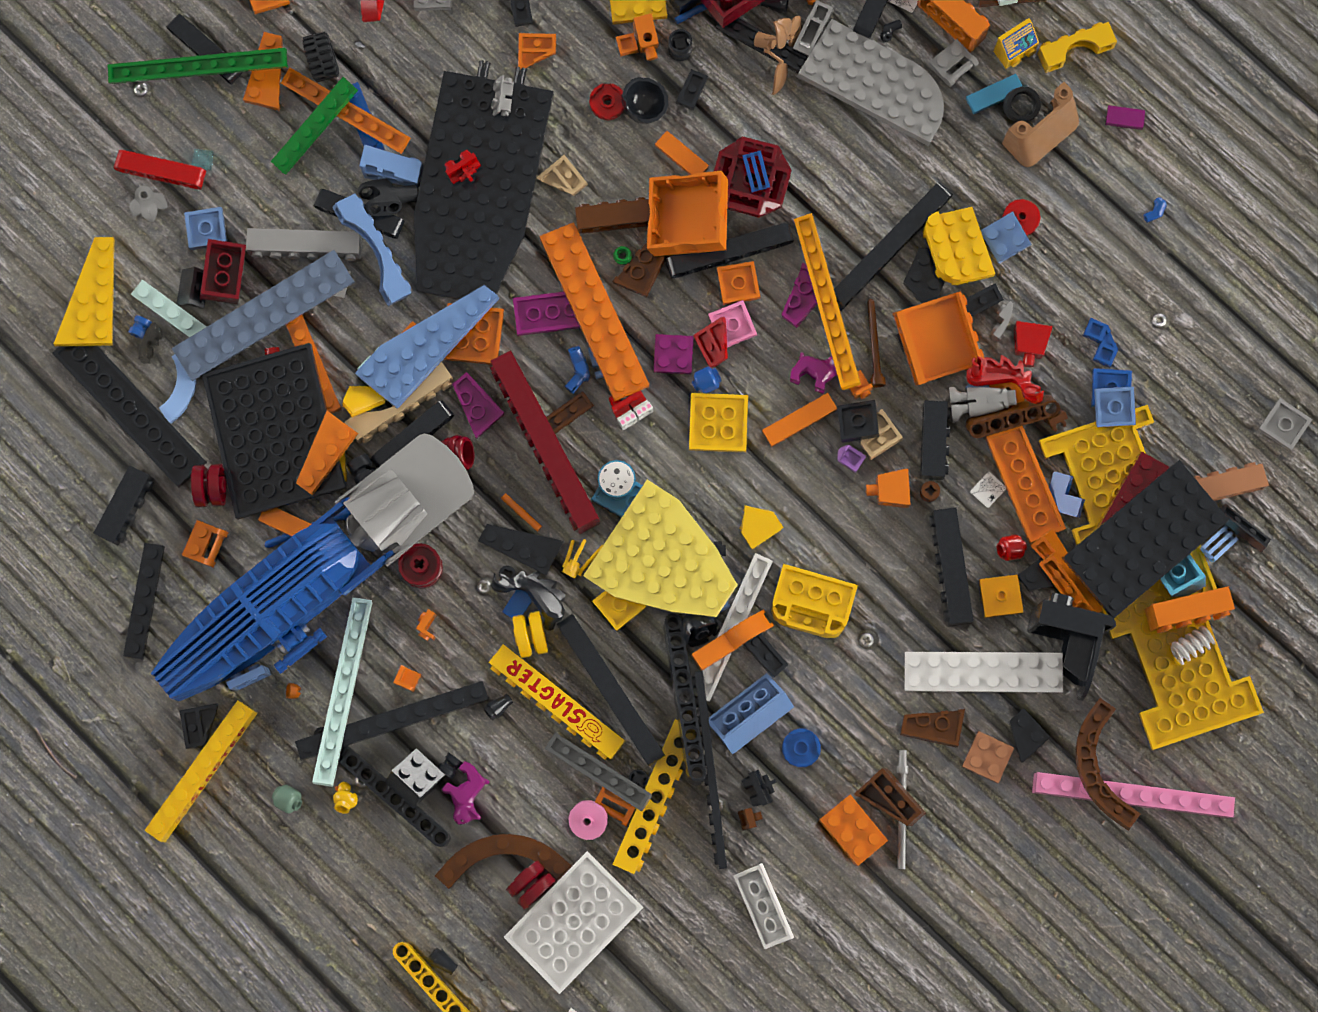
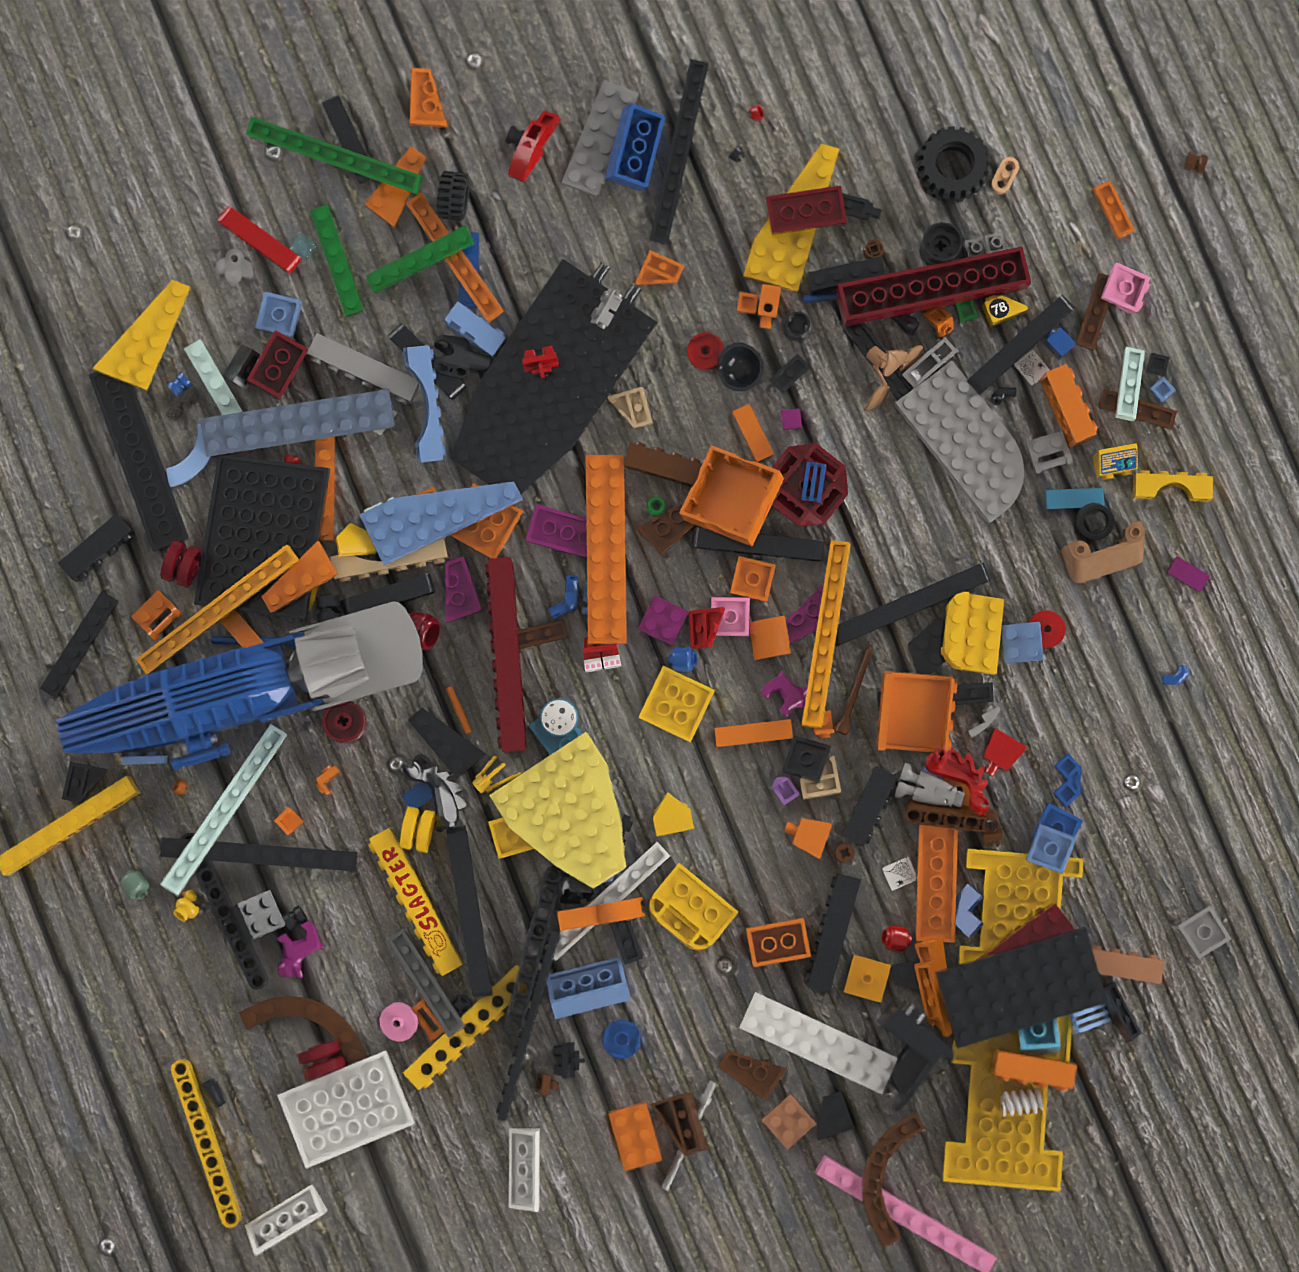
camera: 20 degrees right, 5 degrees up
black cone [483,693,513,721] -> none
none -> light orange plate [136,545,299,675]
none -> green plate [310,204,364,317]
none -> orange brick [745,918,811,967]
none -> orange slope [749,616,791,661]
none -> magenta tile [781,409,802,430]

